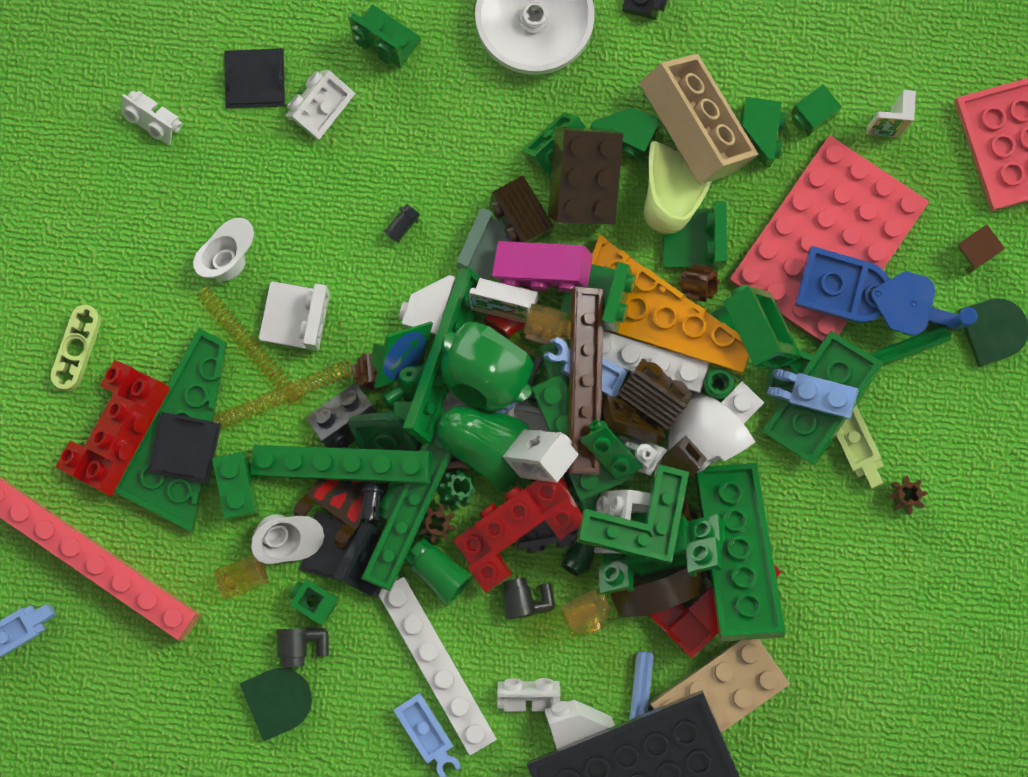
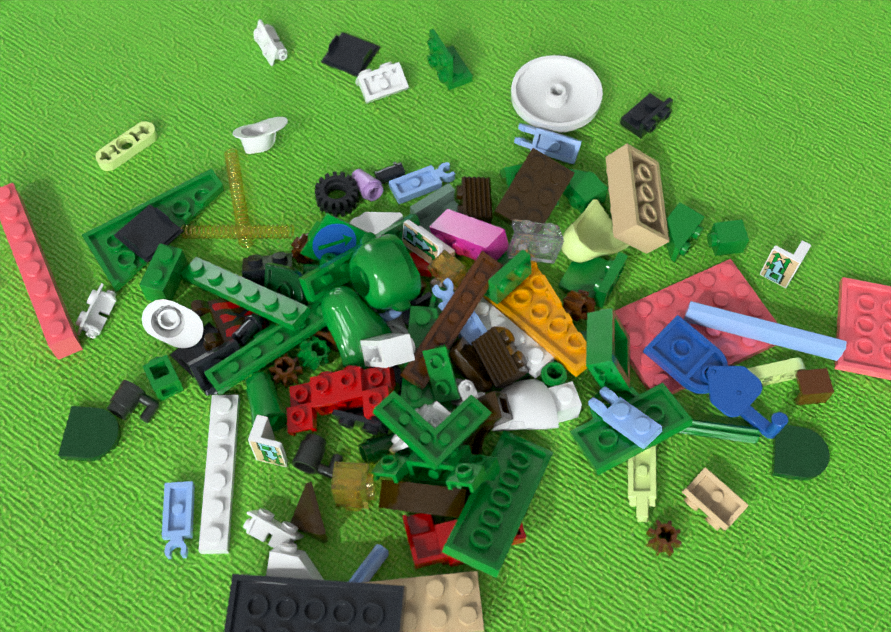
camera: 30 degrees right, 20 degrees down
red bracket [56,359,171,496] -> none
clear yellow bracket [214,555,270,599] -> none
white bracket [259,282,330,351] -> none
none -> white hinge [76,283,117,338]
none -> panel [248,415,288,467]
none -> dark brown slope [290,482,328,543]
none -> black tyre [315,171,359,217]
none -> lavender cone [351,169,383,201]
none -> light blue plate [389,162,455,204]
none -> clear bracket [506,219,564,264]
none -> light blue hinge [514,123,582,164]
none -> tan bracket [682,467,749,531]
none -> light blue tile [684,301,847,361]
none -> yellowish green beam [747,358,806,386]

